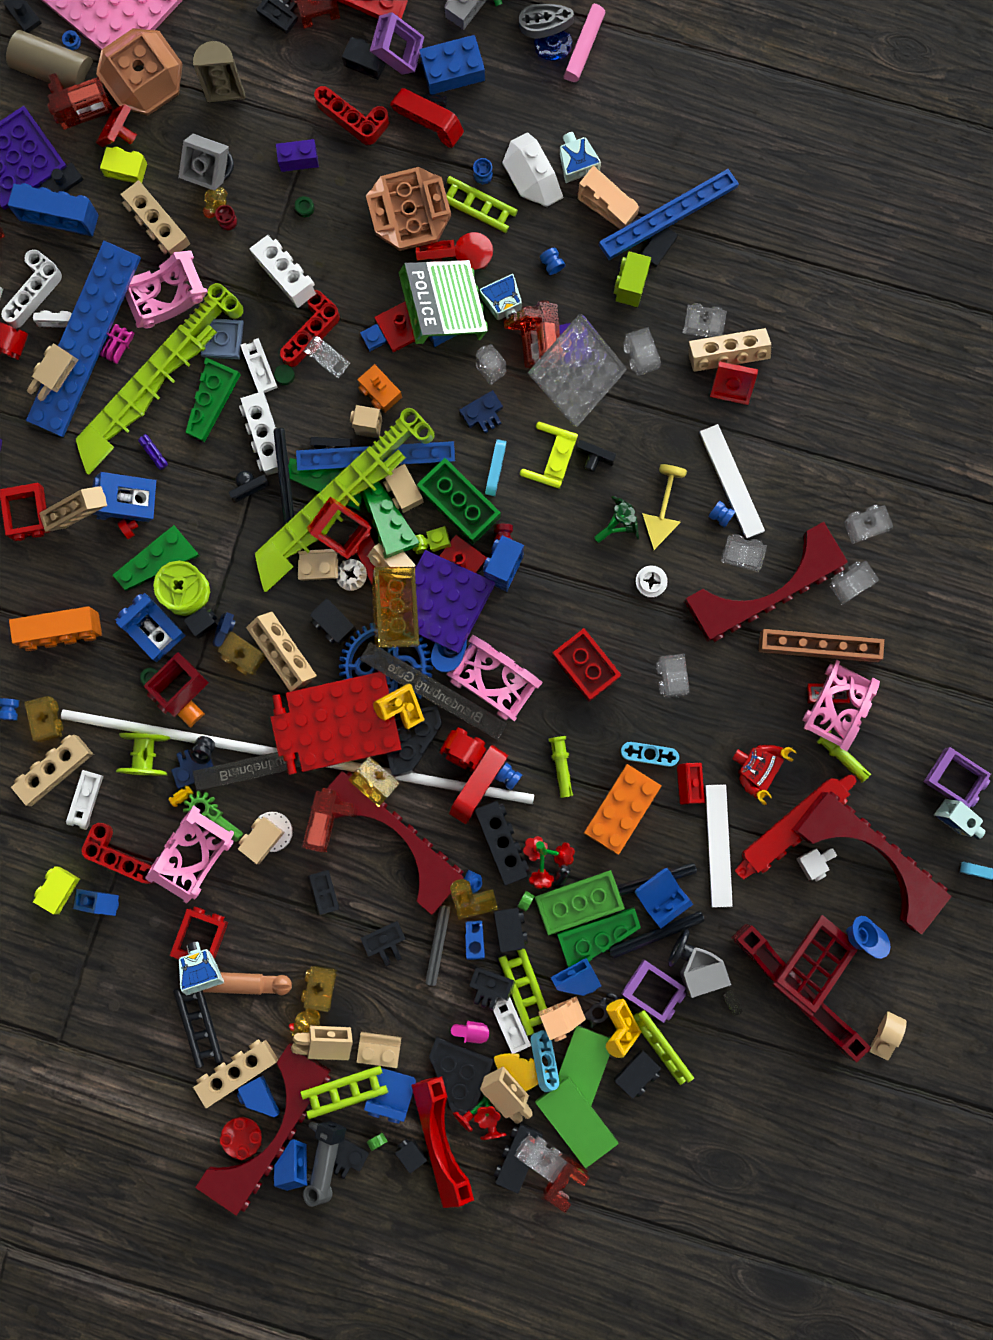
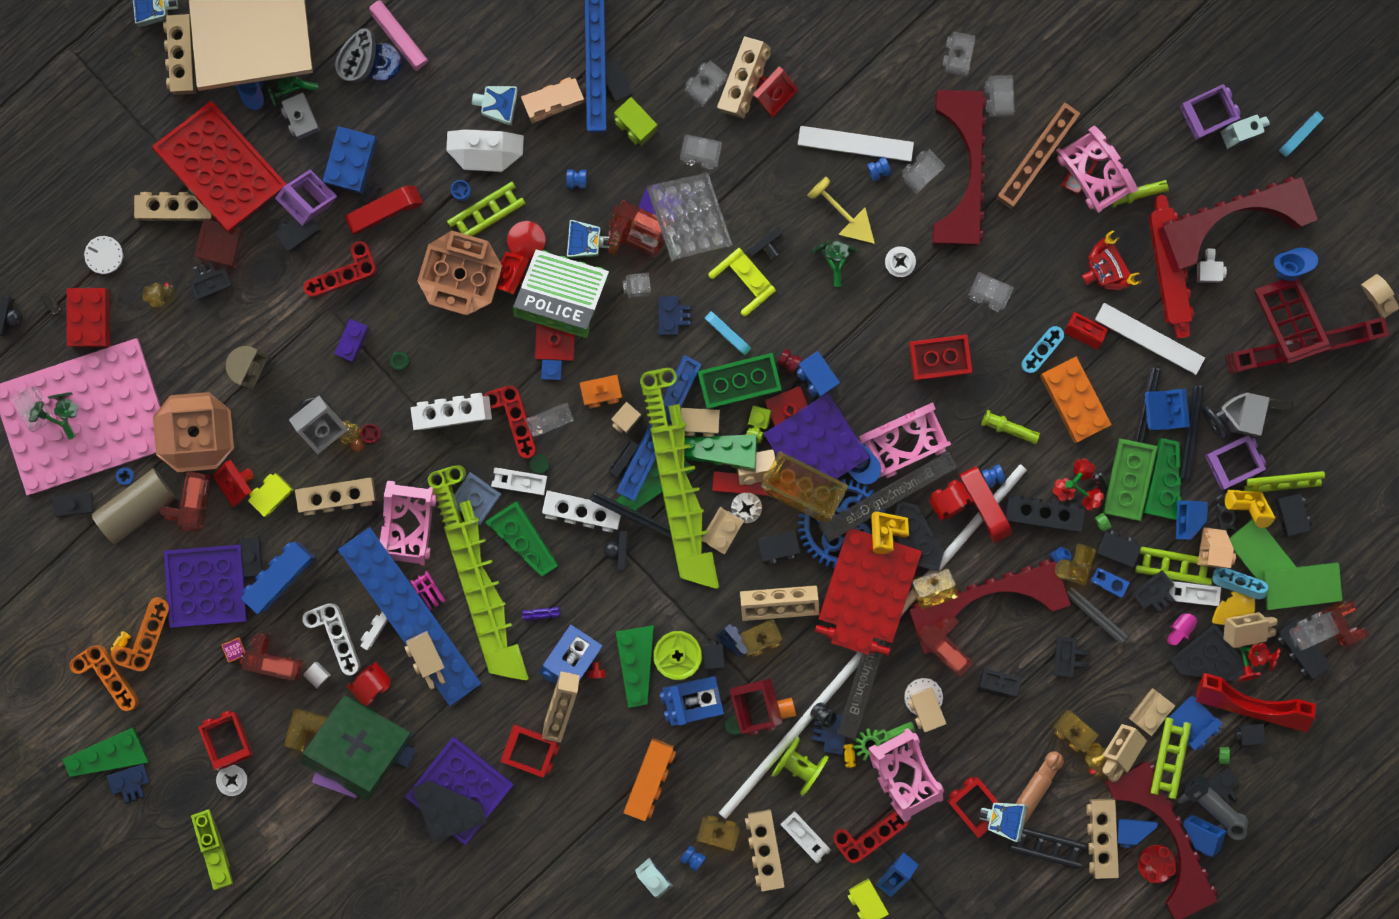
camera: 65 degrees left, 5 degrees up
red window [307,496,371,559] -> none

